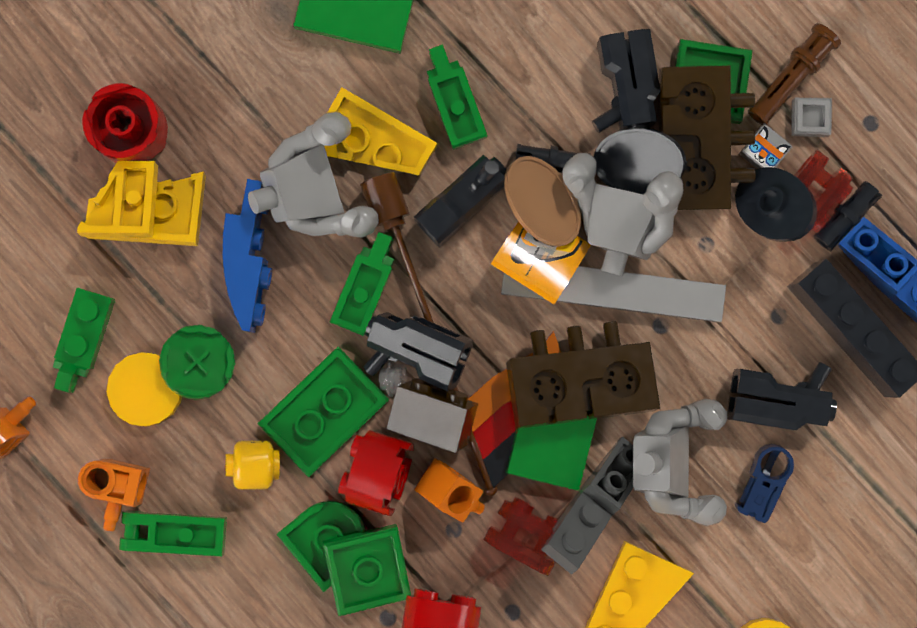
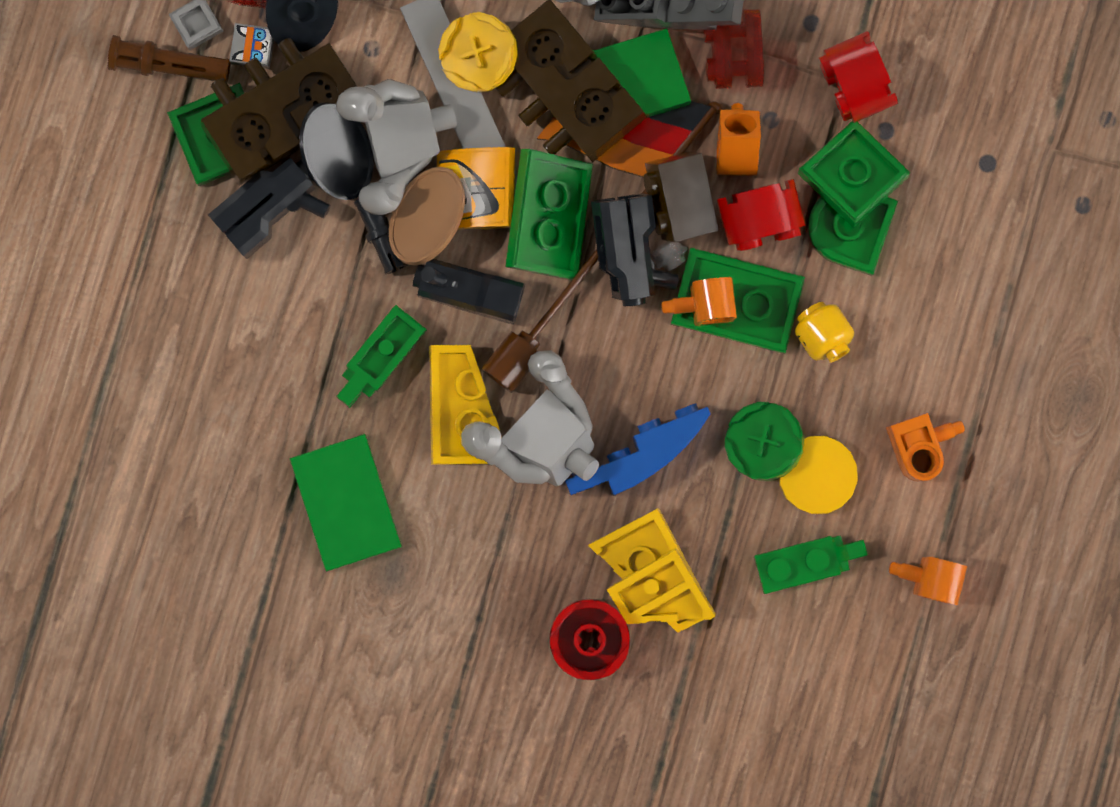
camera: 120 degrees left, 0 degrees up
green plate [119,511,227,557] -> none
green hinge [330,232,395,336] -> none
none -> yellow tile [438,12,518,93]
none -> green tile [505,149,593,281]
none -> orange piece [661,277,737,326]

